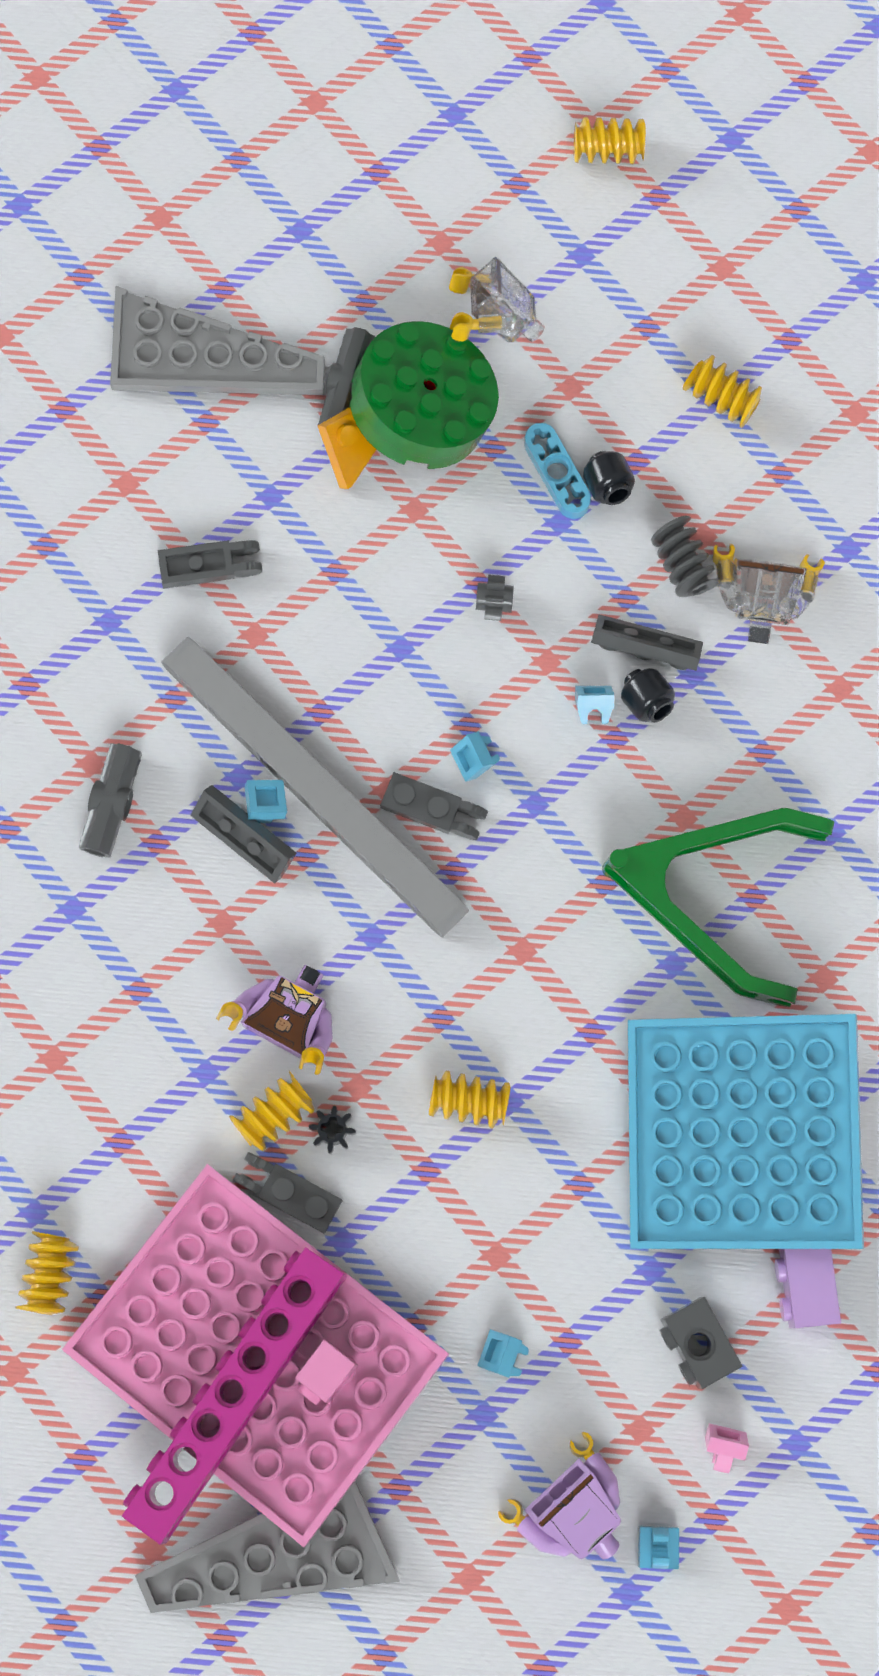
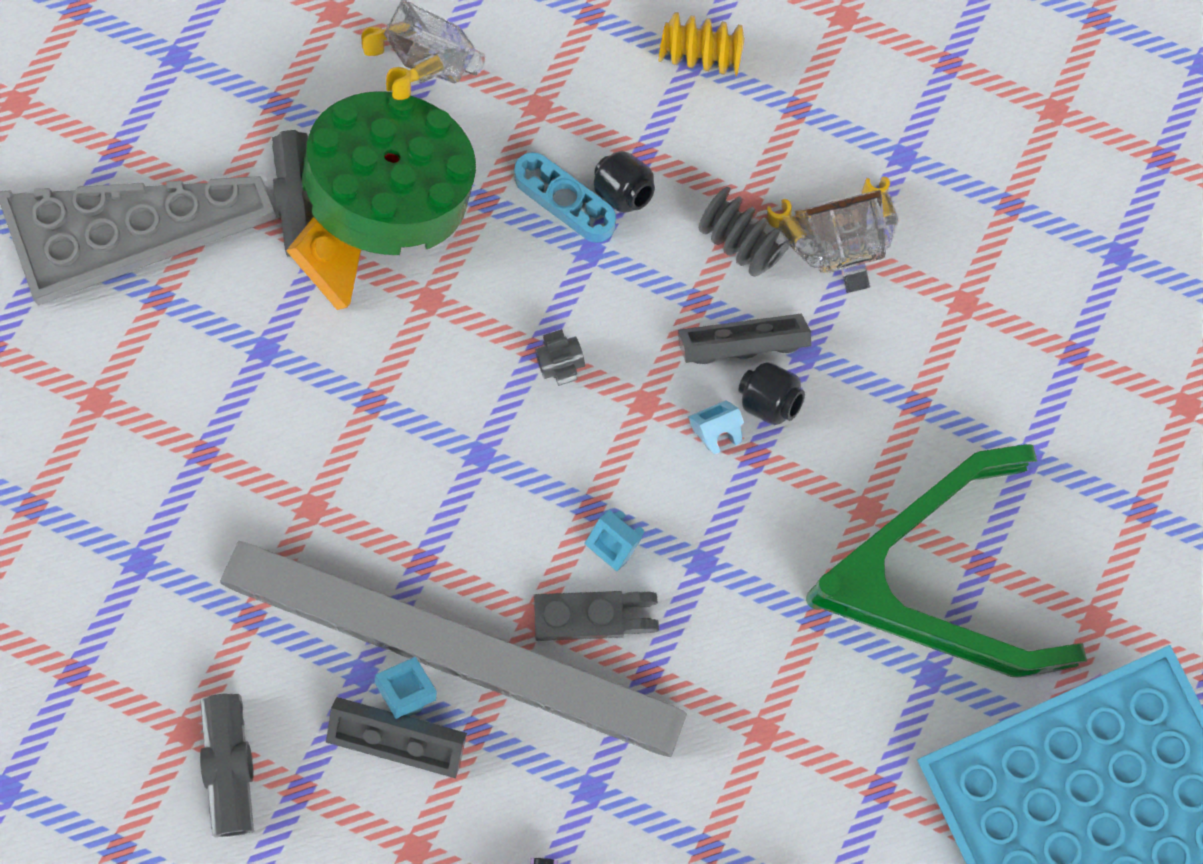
camera: 25 degrees left, 5 degrees down
dark grey hinge [158,540,263,589] -> none

